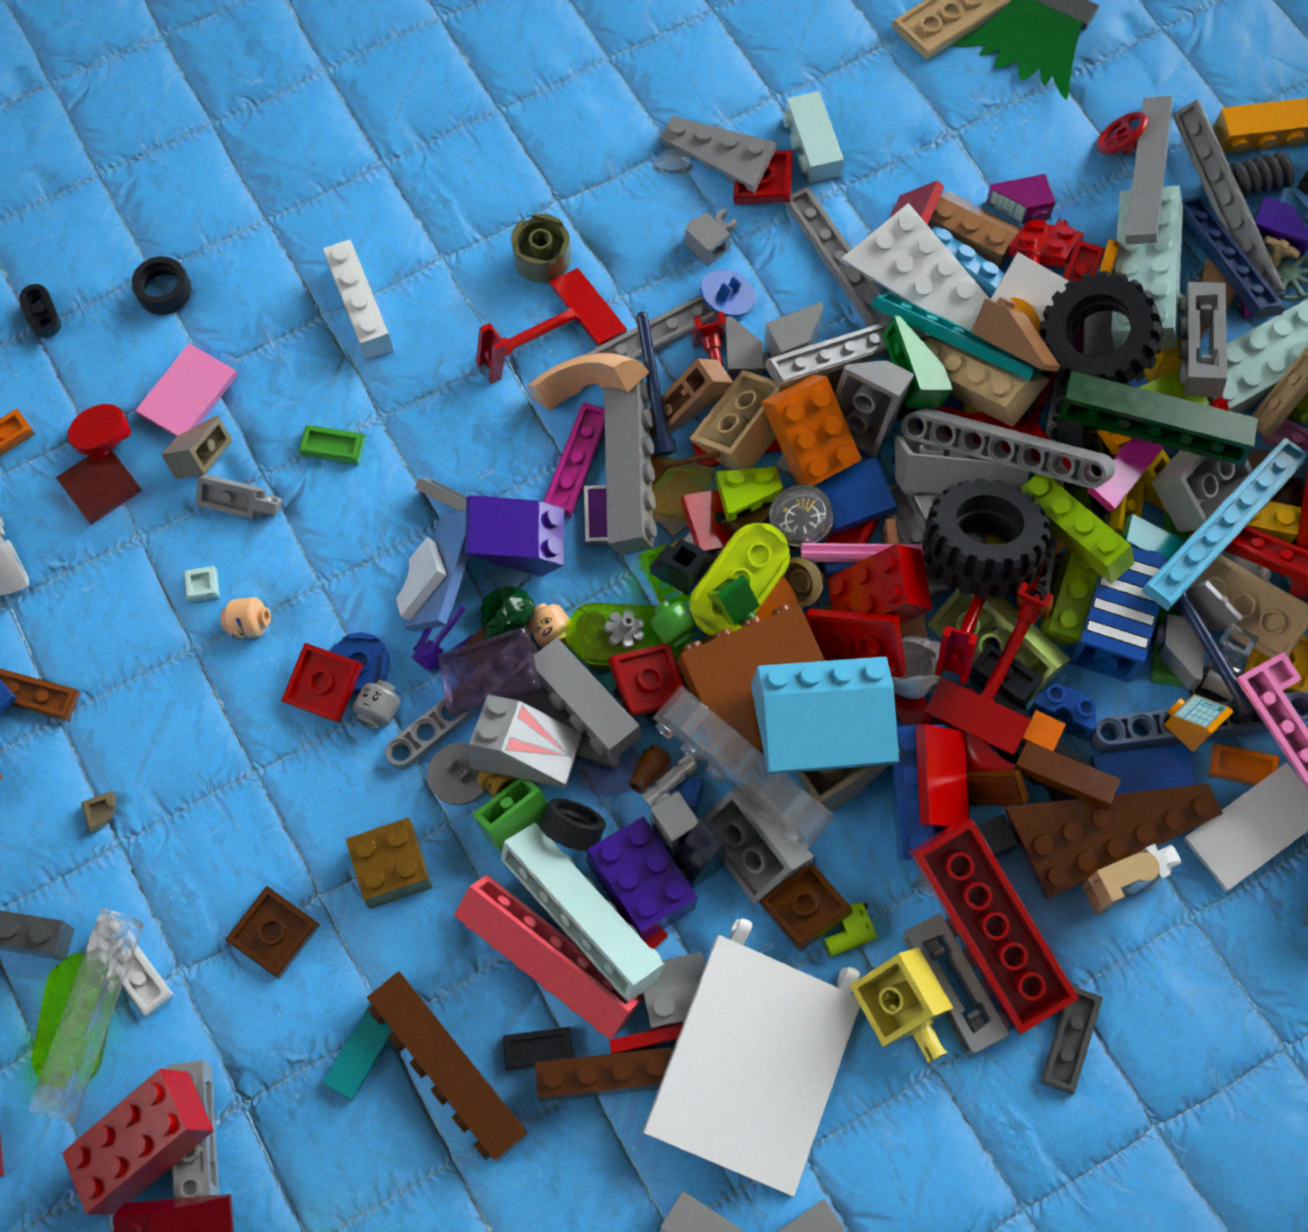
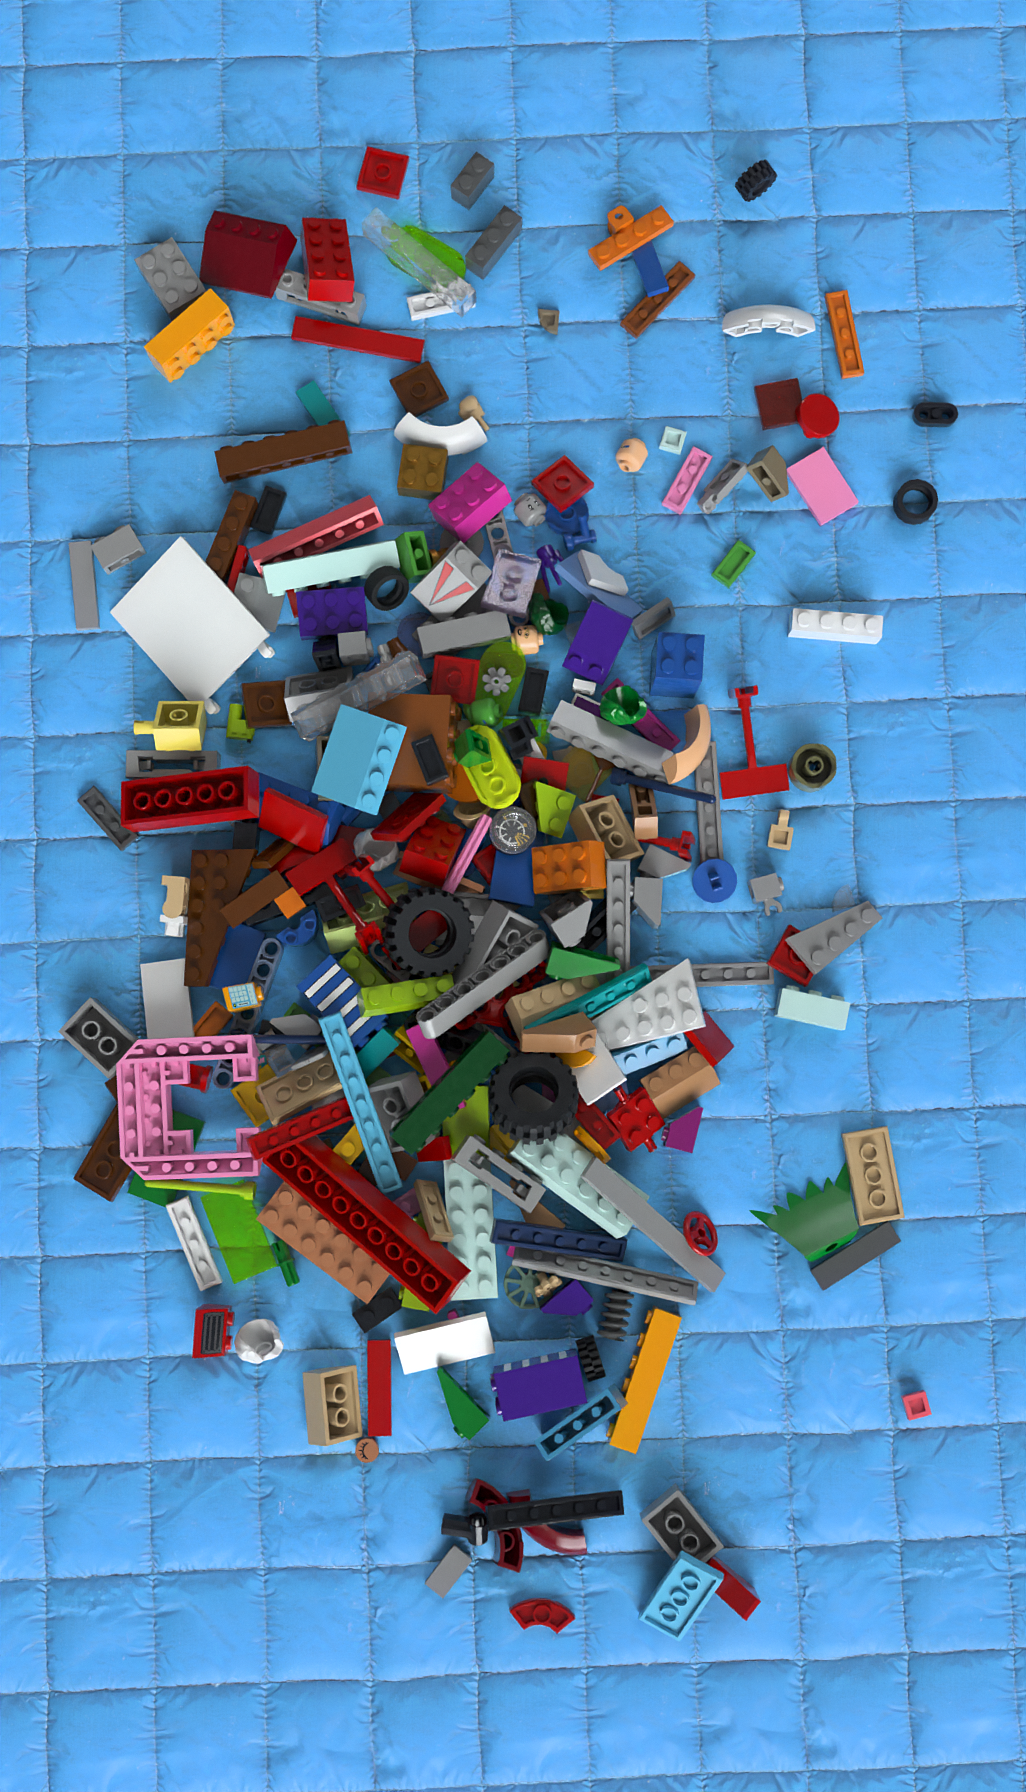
camera: 115 degrees right, 15 degrees up
none -> red tile [291,316,425,364]
none -> white brick [394,412,487,456]
none -> black tile [411,734,450,786]
none -> dark pink brick [428,462,512,543]
none -> tan piece [458,395,490,432]
none -> black tile [518,667,549,716]
none -> blue piece [563,515,597,552]
none -> white tile [572,679,596,696]
none -> green hair [599,685,647,725]
none -> blue brick [649,632,705,699]
none -> bright pink tile [662,446,713,515]
none -> tan plate [767,810,794,851]

